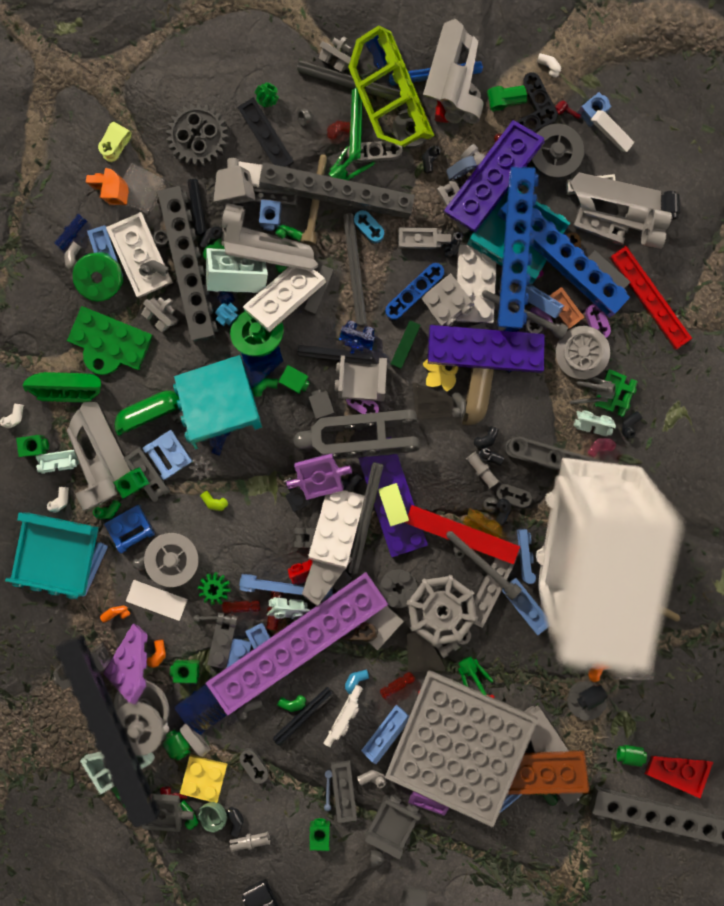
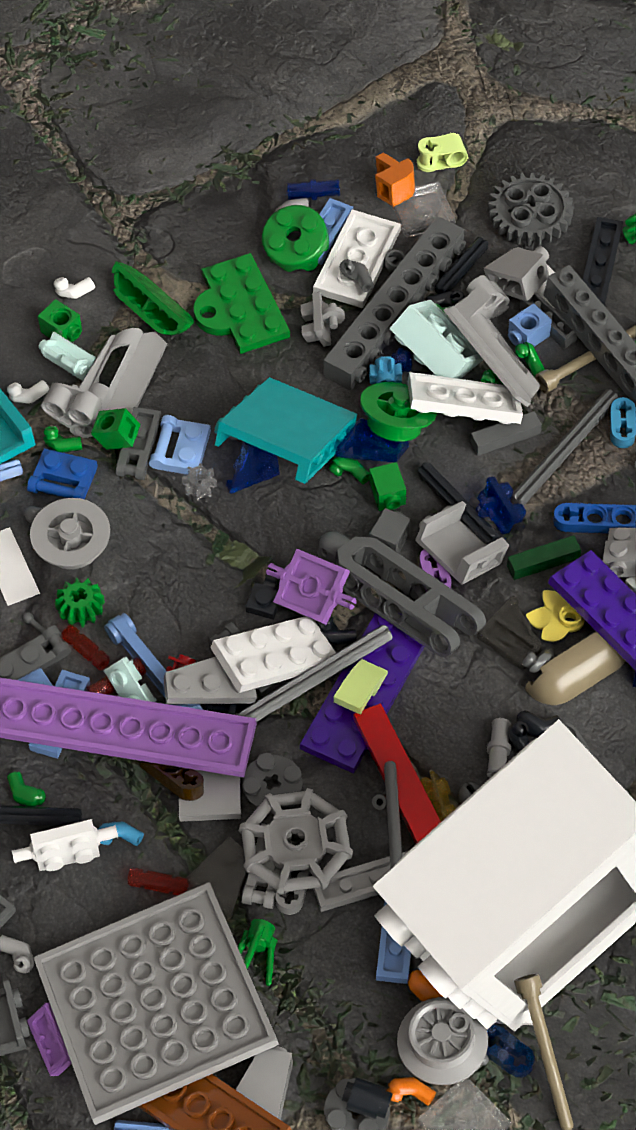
camera: 50 degrees right, 30 degrees down
green brick [114,390,179,436] -> none
lime arm [200,490,228,511] -> none
medium blue plate [361,705,410,764] -> none

